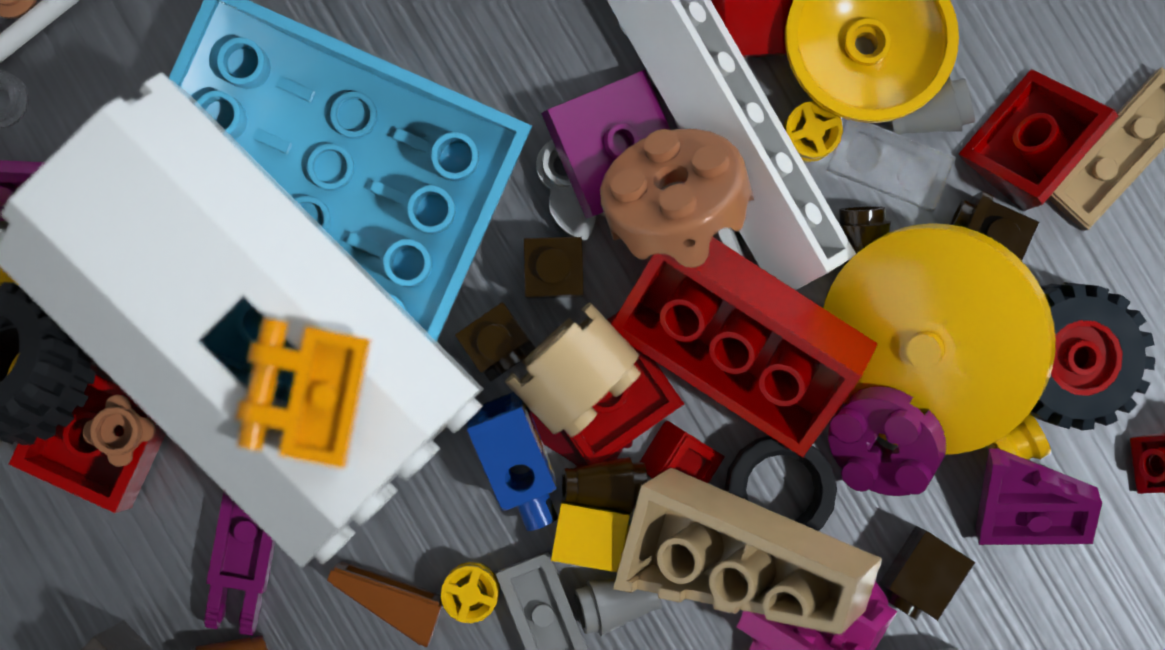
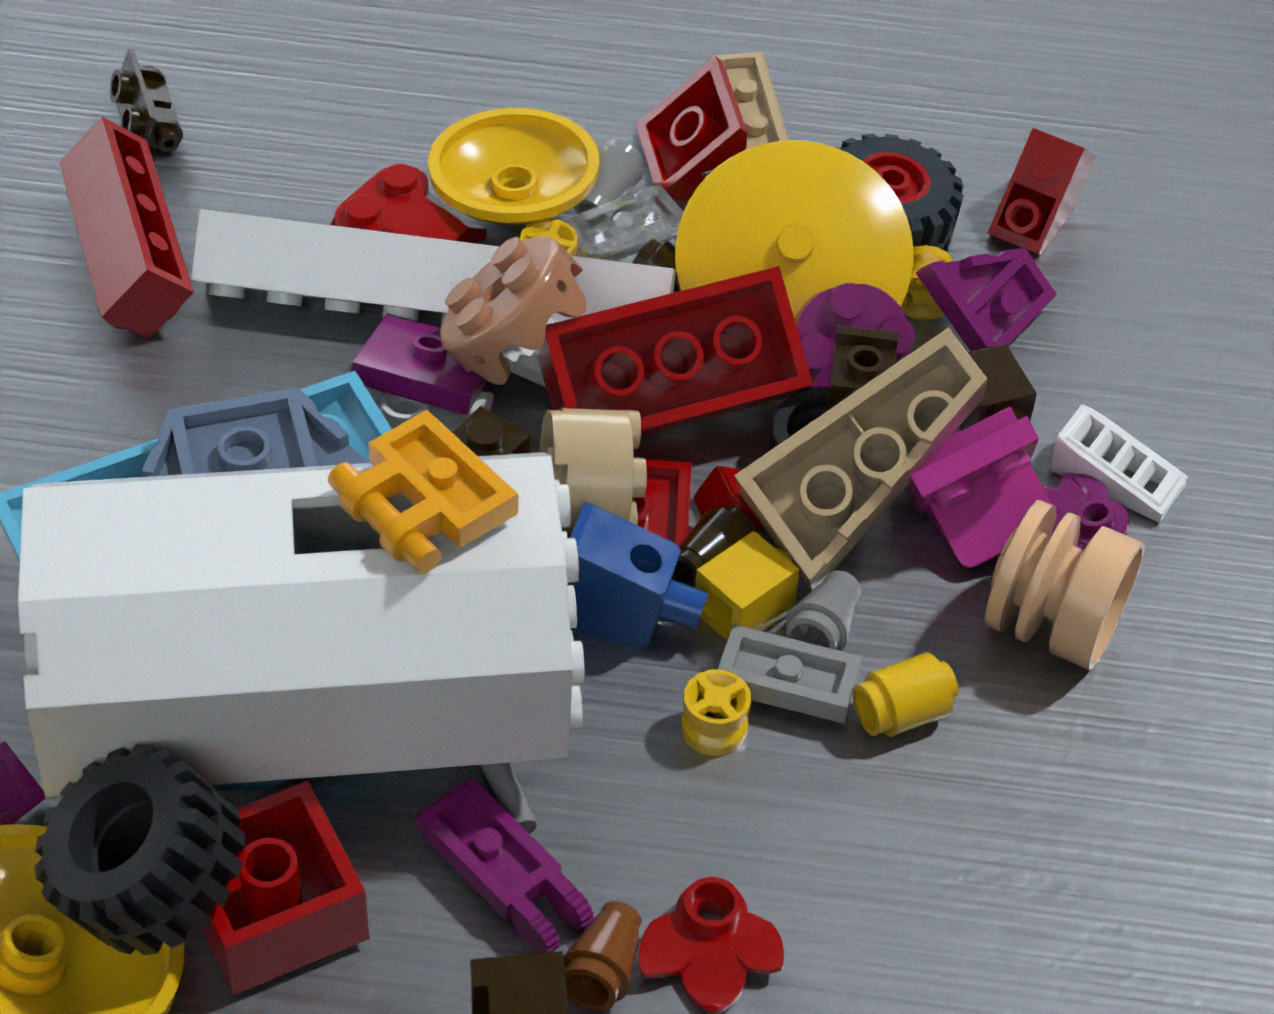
camera: 55 degrees left, 40 degrees down
nougat plate [83,395,155,466] -> none
dark orange slope [327,561,443,648] -> none
none -> sand blue wing [142,387,370,477]
none -> dark brown brick [826,324,899,412]

